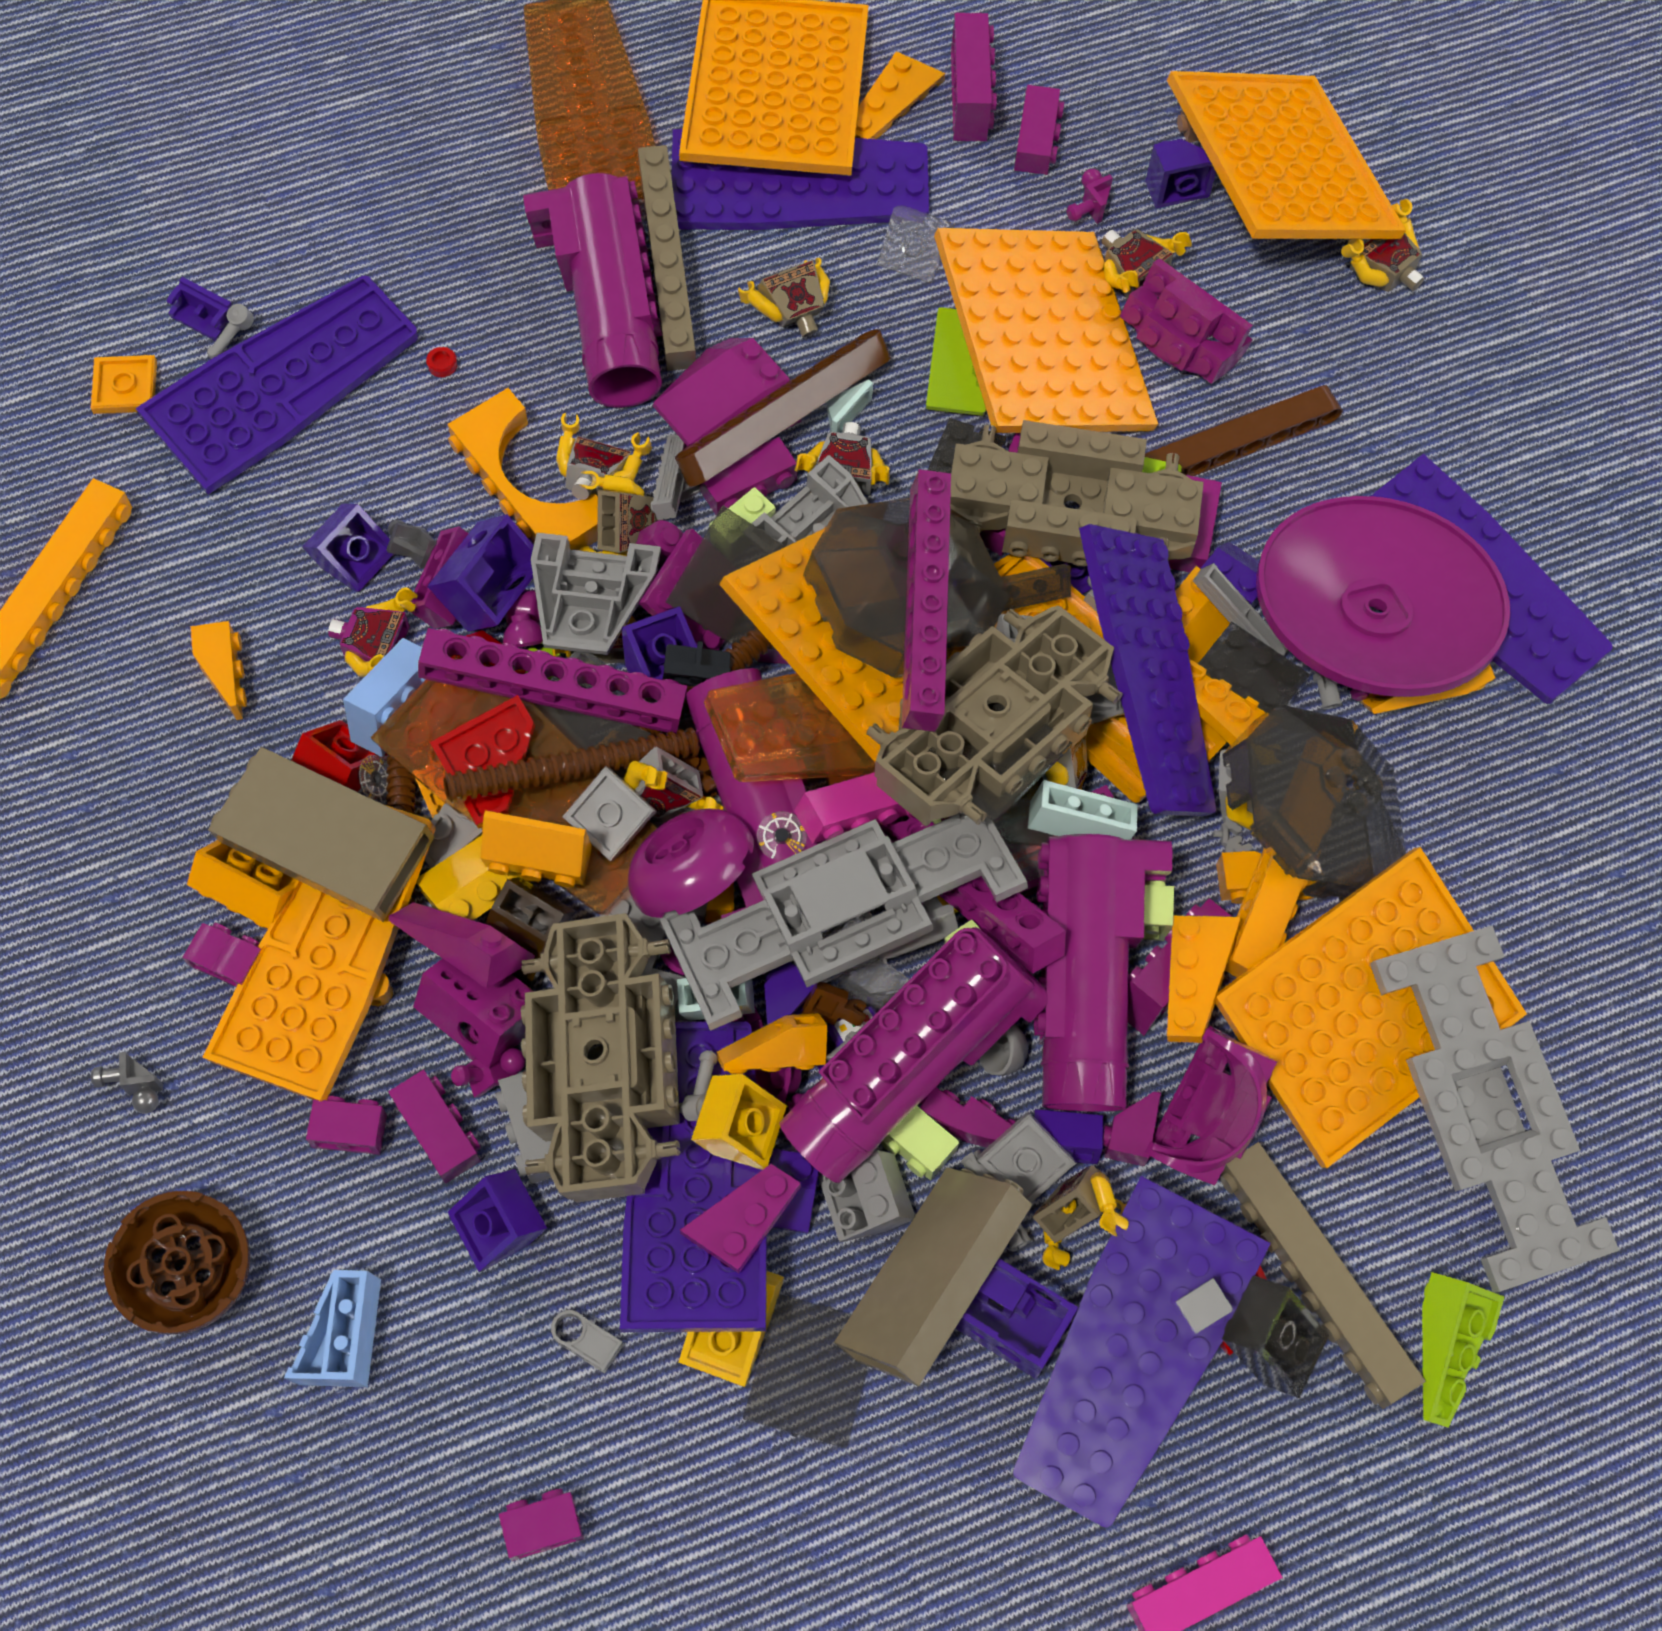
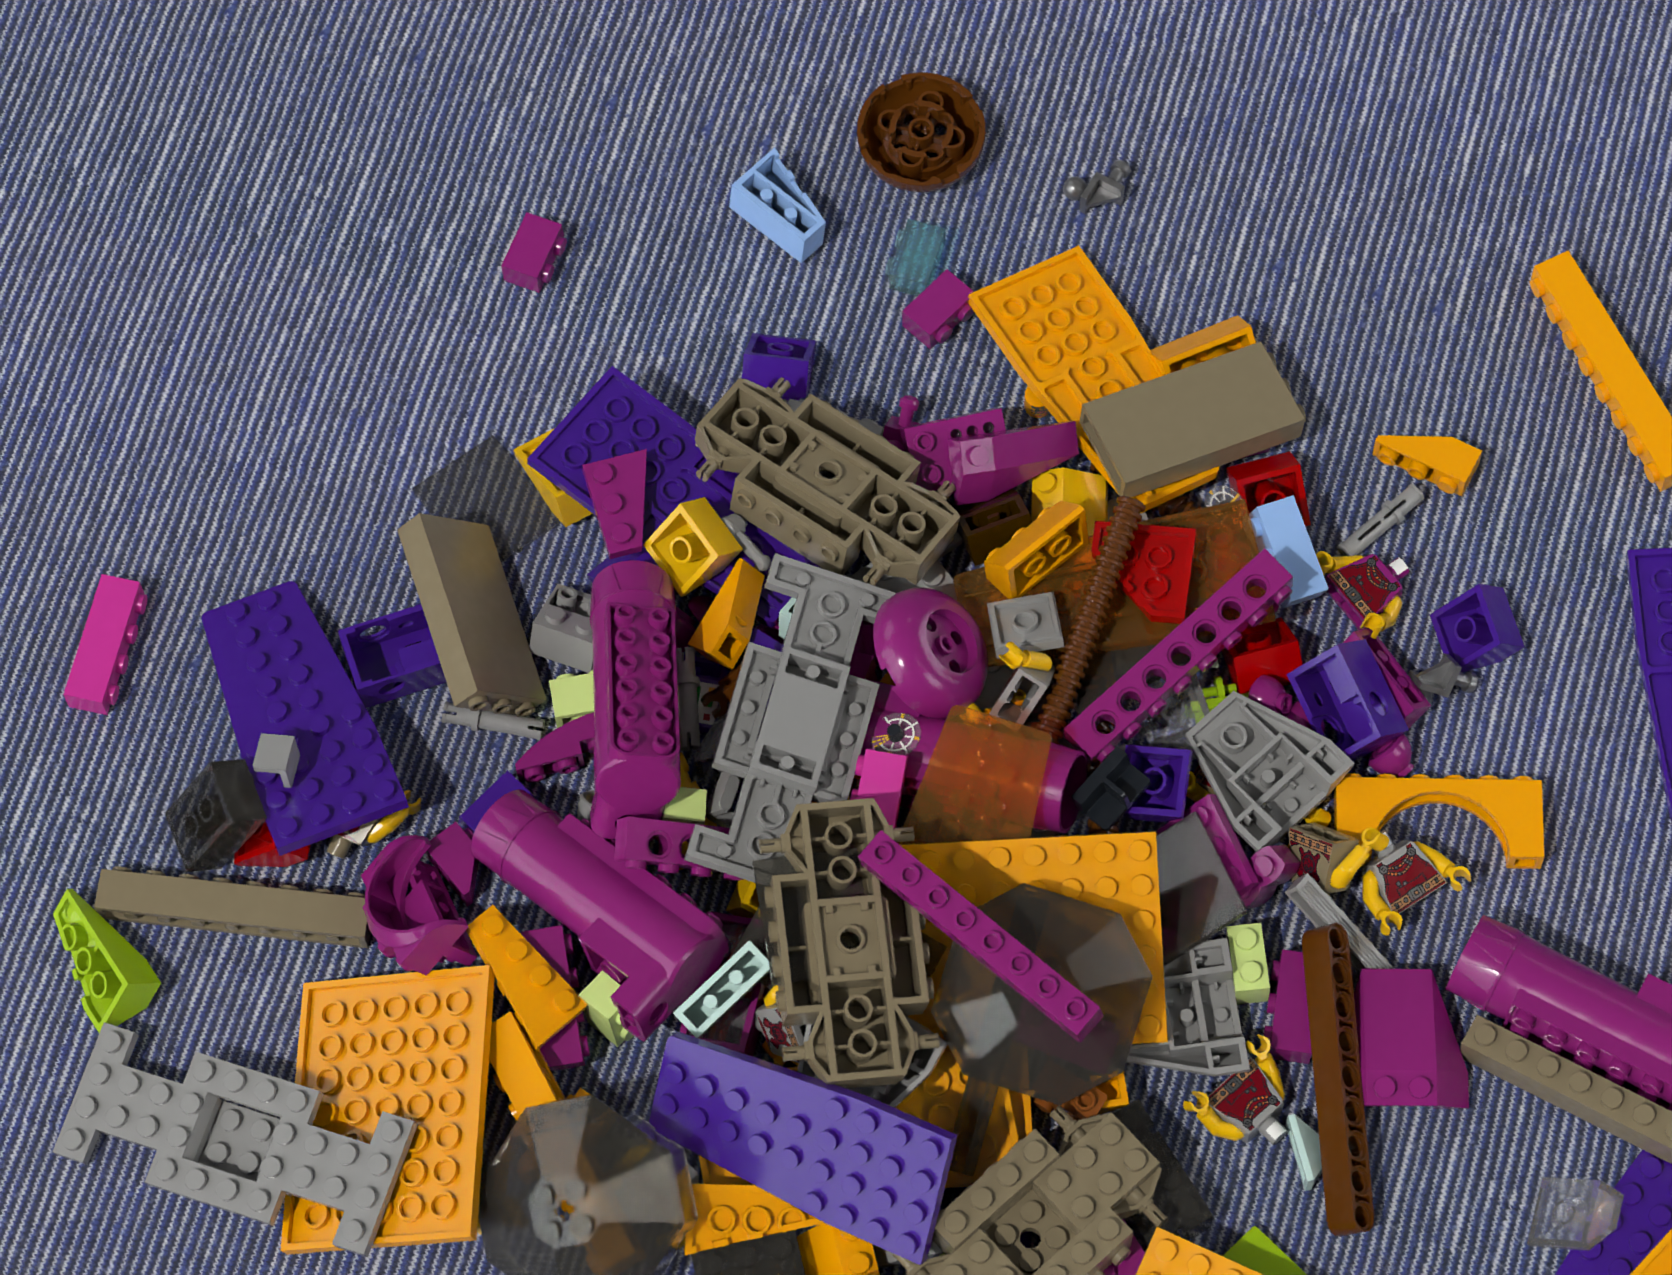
camera: 135 degrees right, 0 degrees up
magenta brick [182,922,261,987] -> none
magenta brick [388,1069,481,1184] -> none
red tile [426,347,457,378] -> none
light grey piece [551,1310,624,1374] -> none
torso [738,258,830,337] -> none
light grey tile [977,1112,1076,1203] -> none
torso [1032,1165,1128,1270] -> none
none -> clear light blue brick [885,219,945,296]
none -> light grey pin [1337,484,1424,556]
none -> clear slope [1527,1177,1624,1250]

